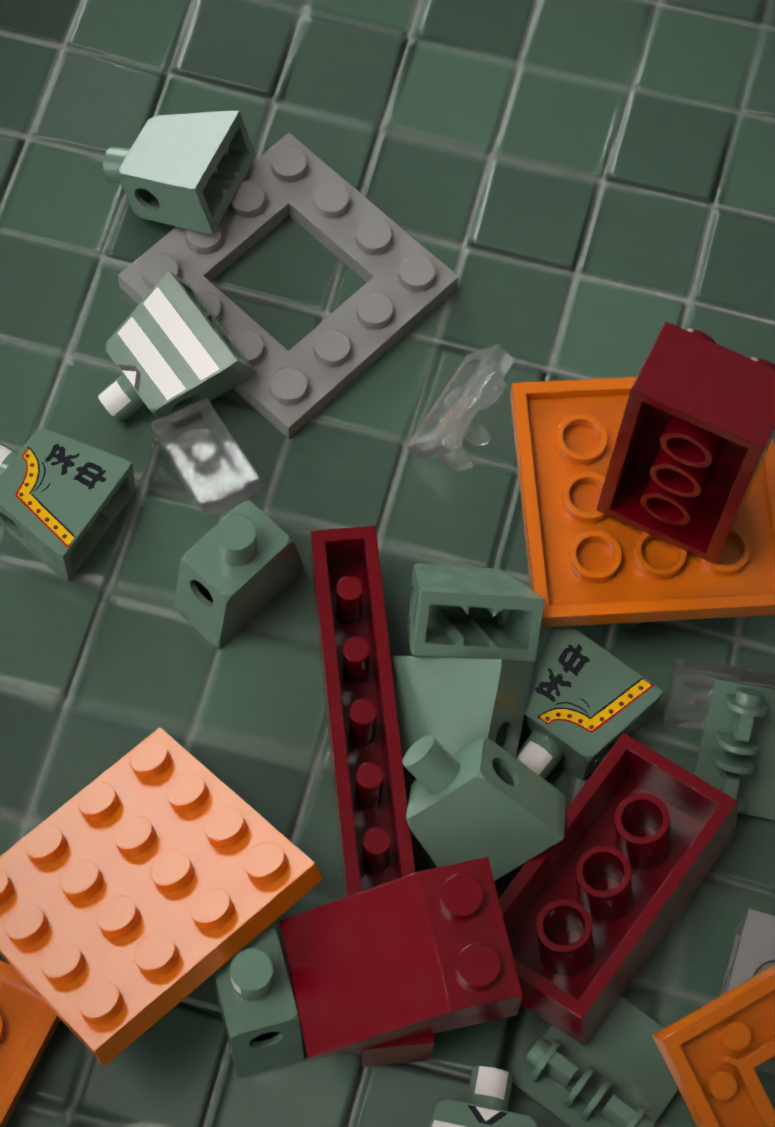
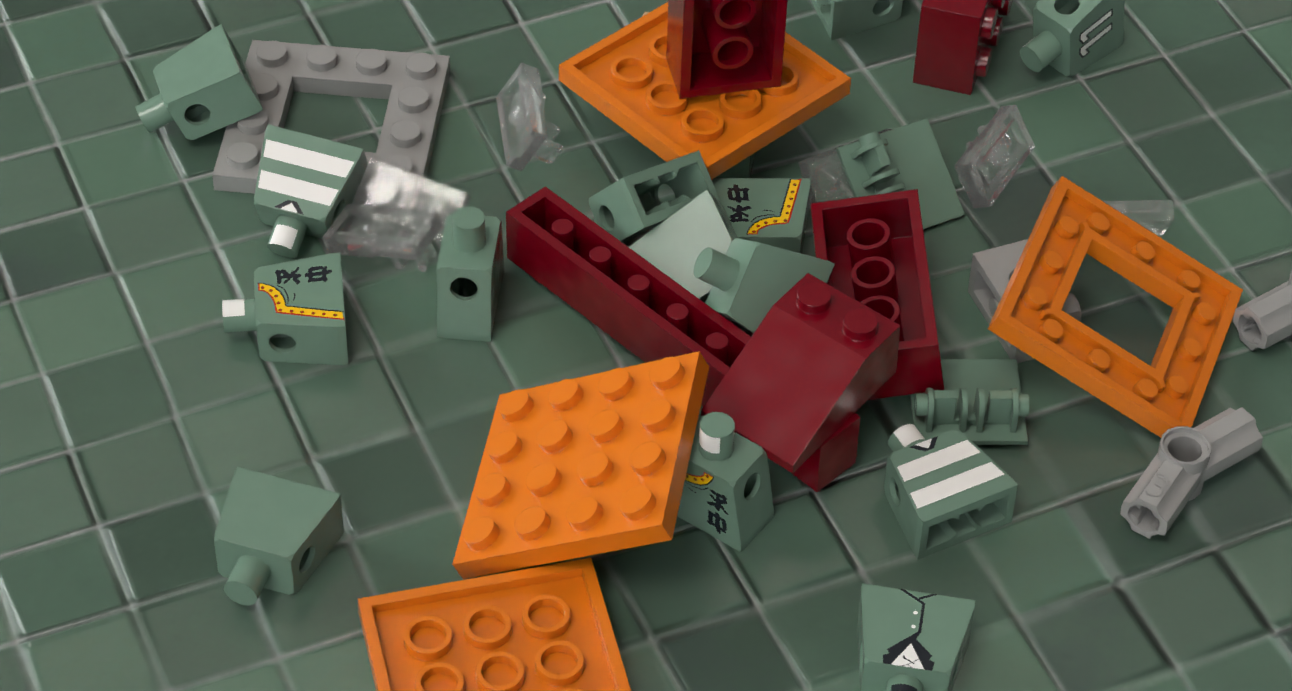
camera: 35 degrees left, 20 degrees down
none -> clear plate [351,158,471,242]

